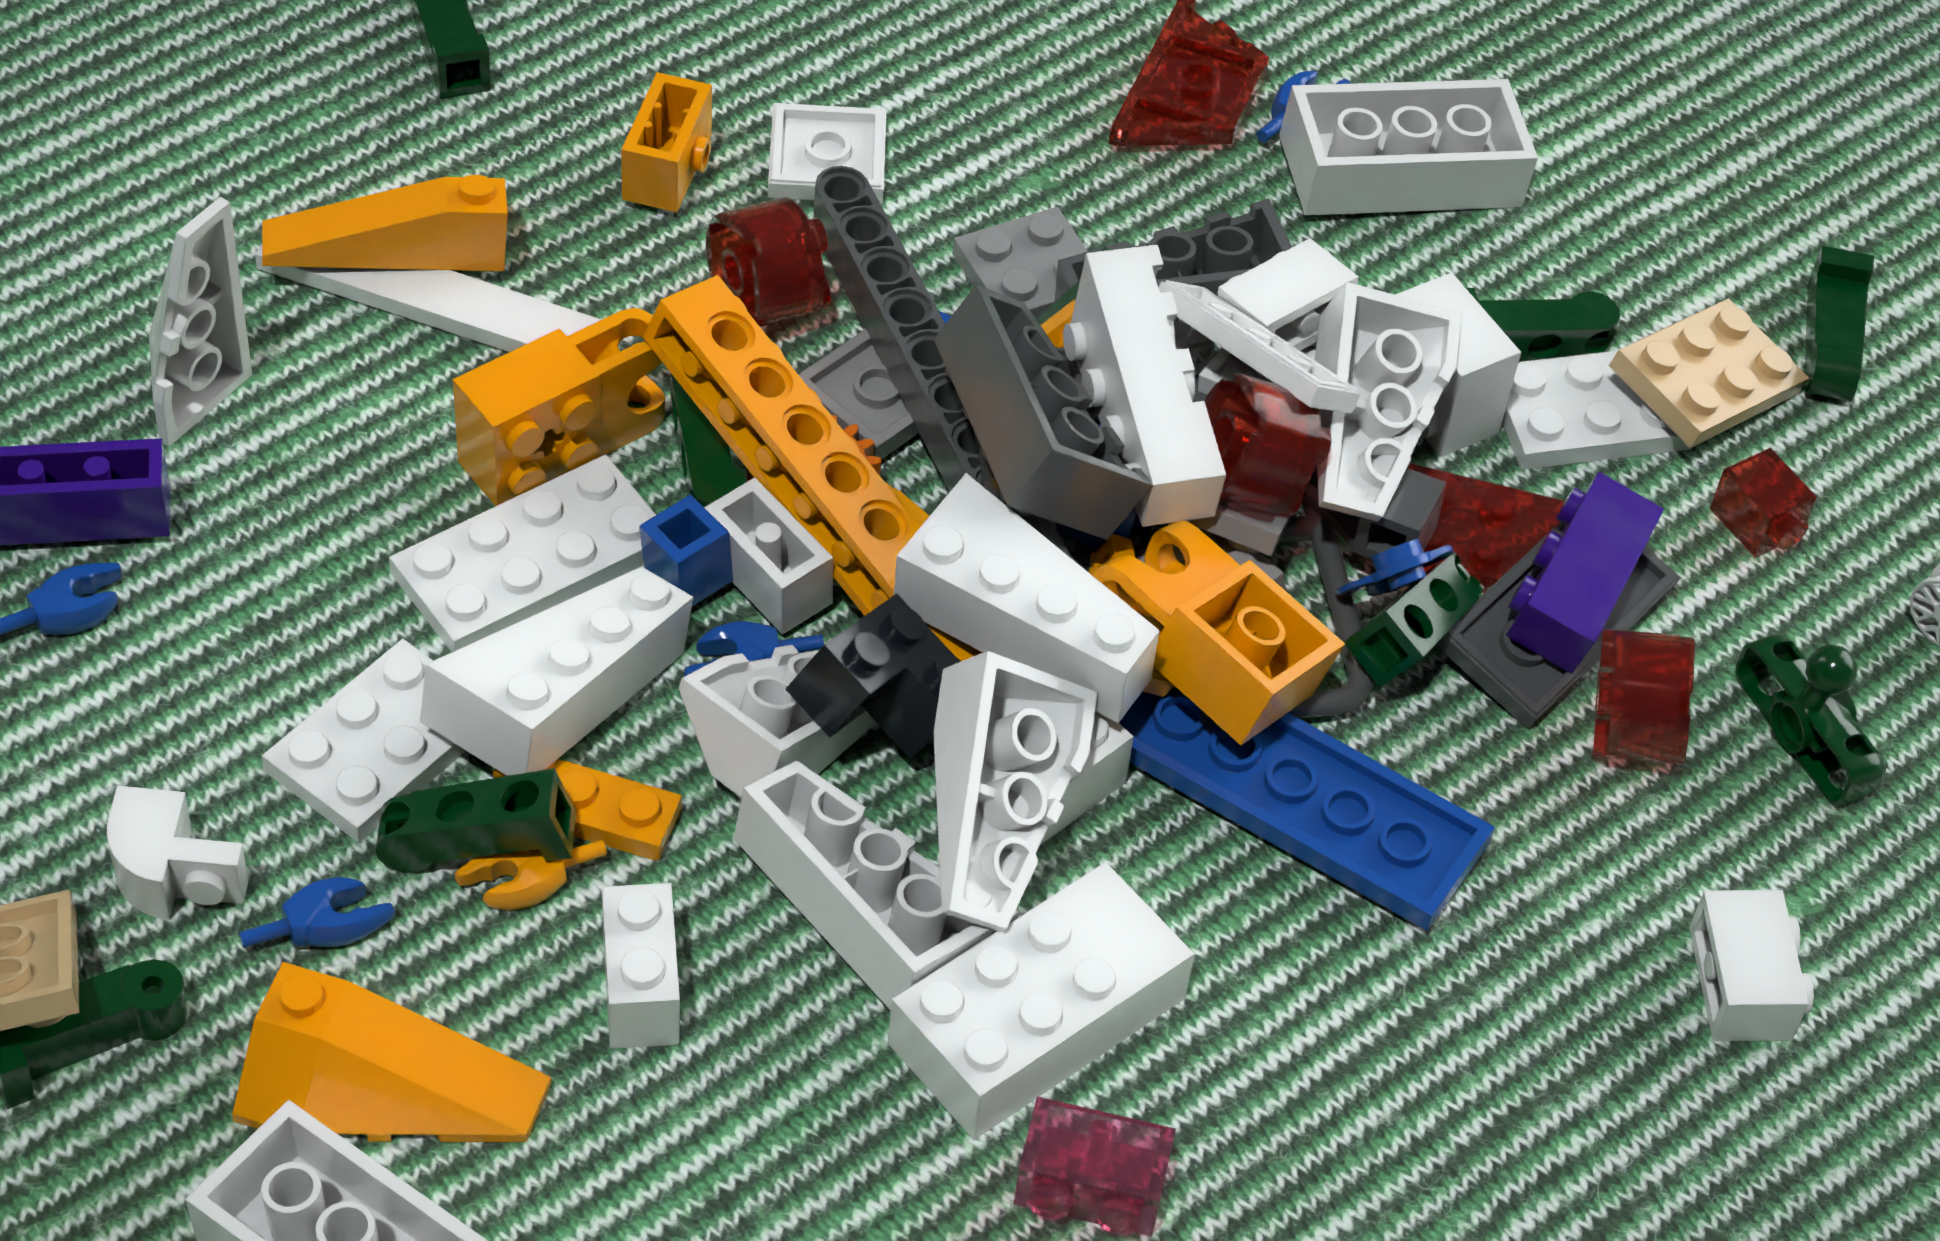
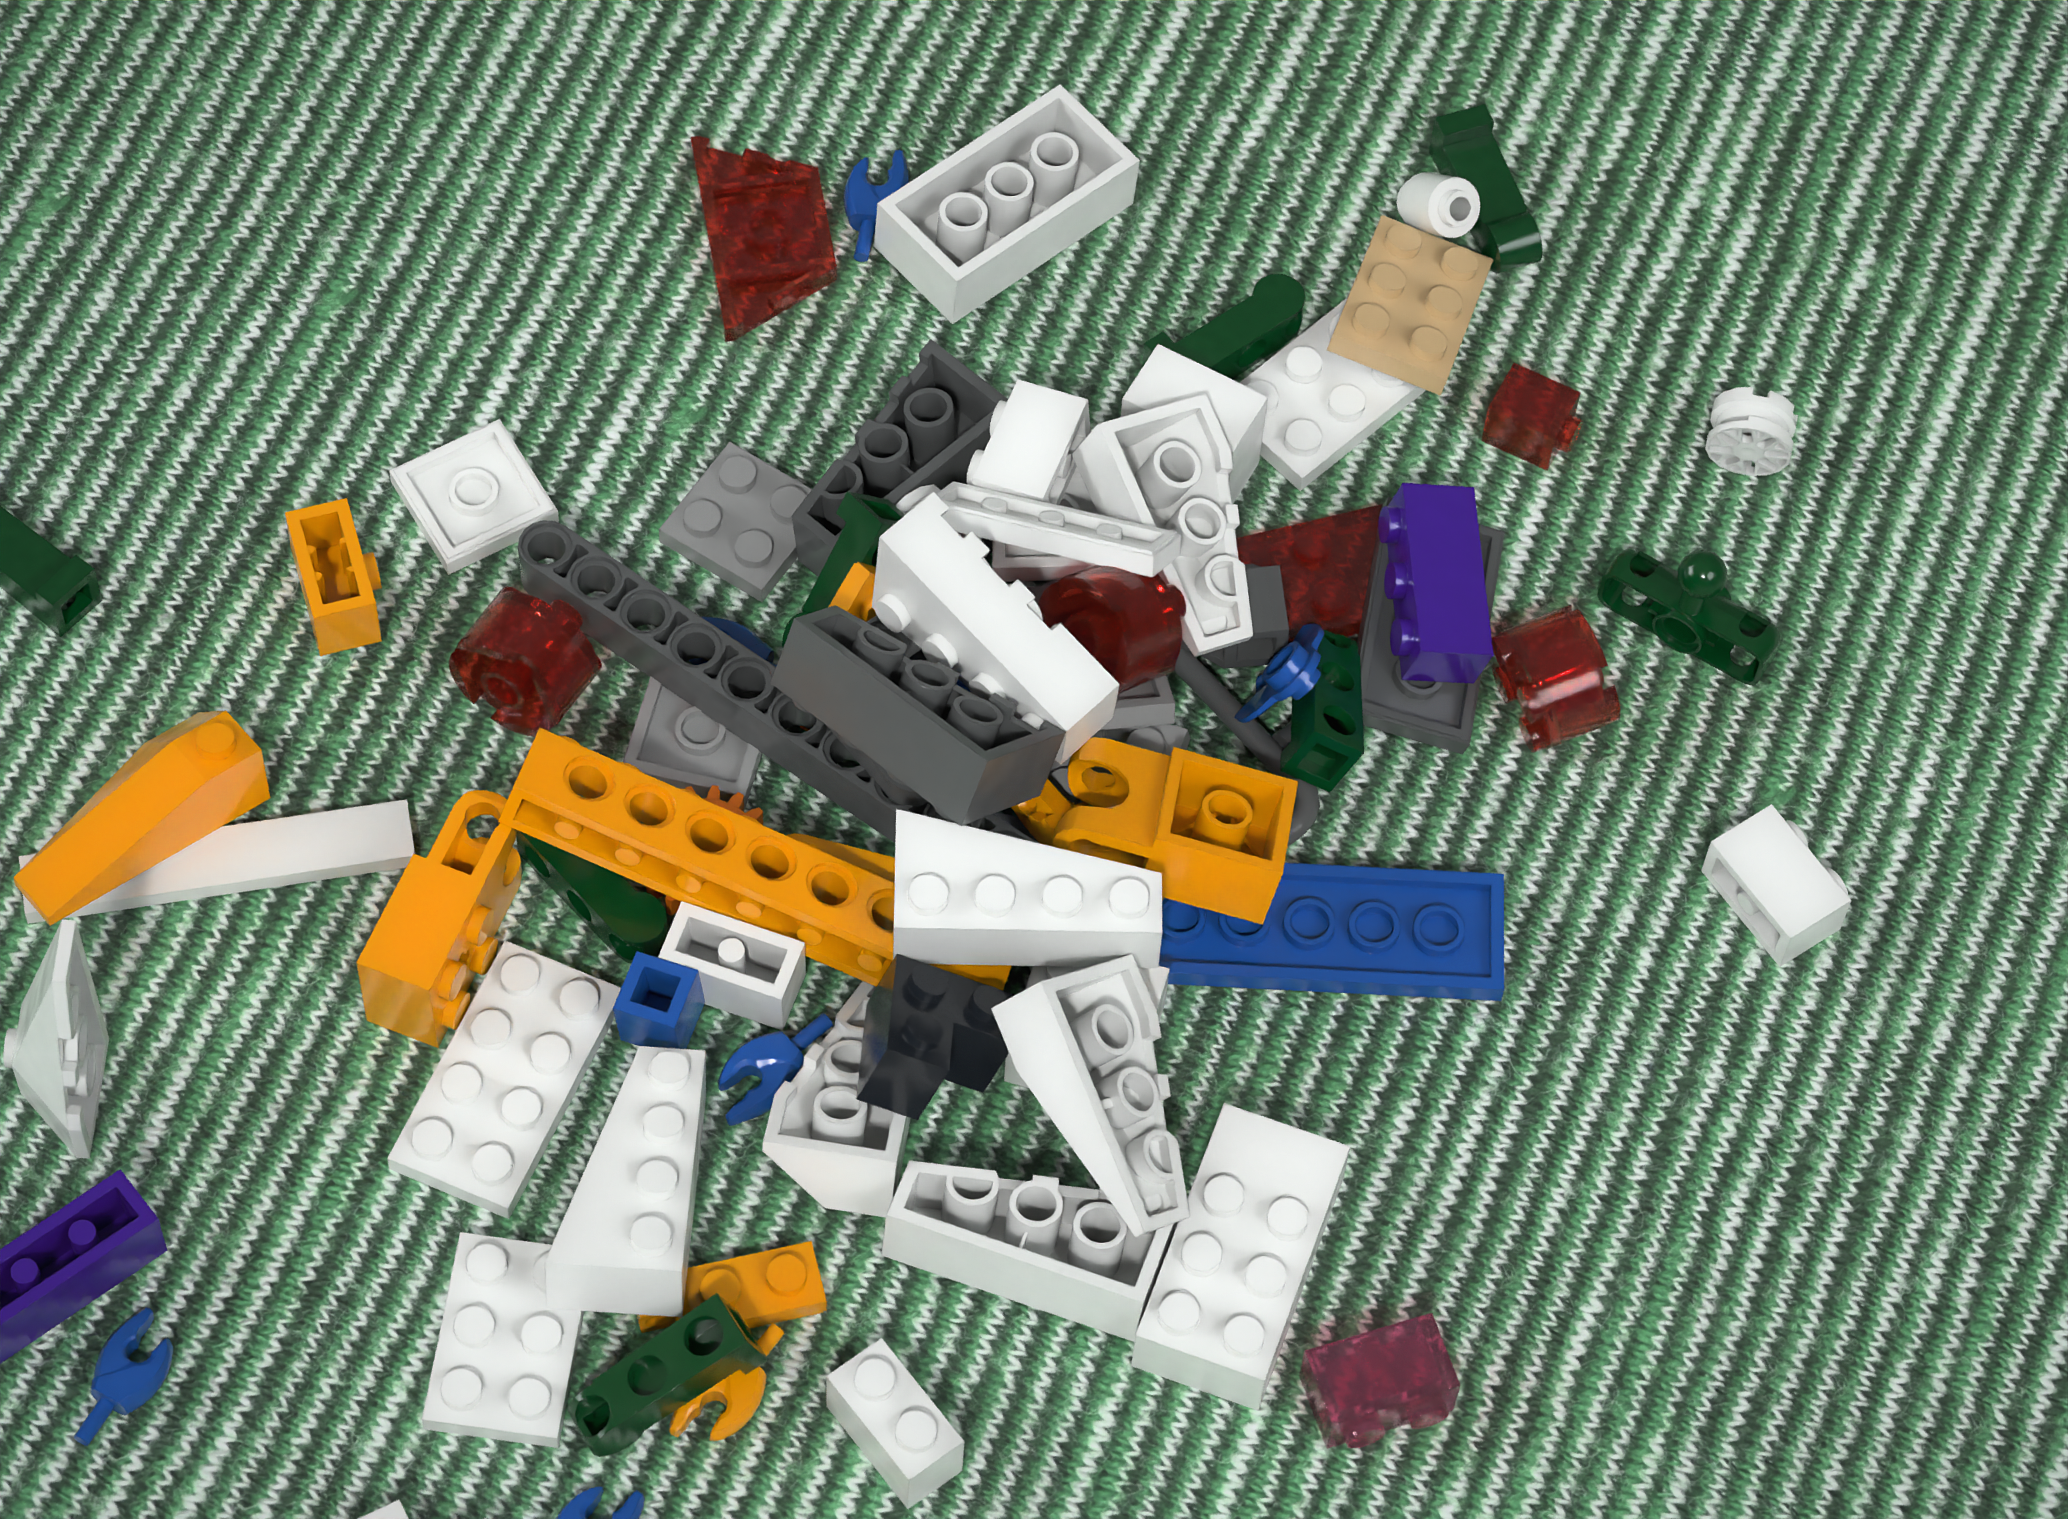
camera: 30 degrees left, 10 degrees up
none -> white brick [1397,172,1480,238]

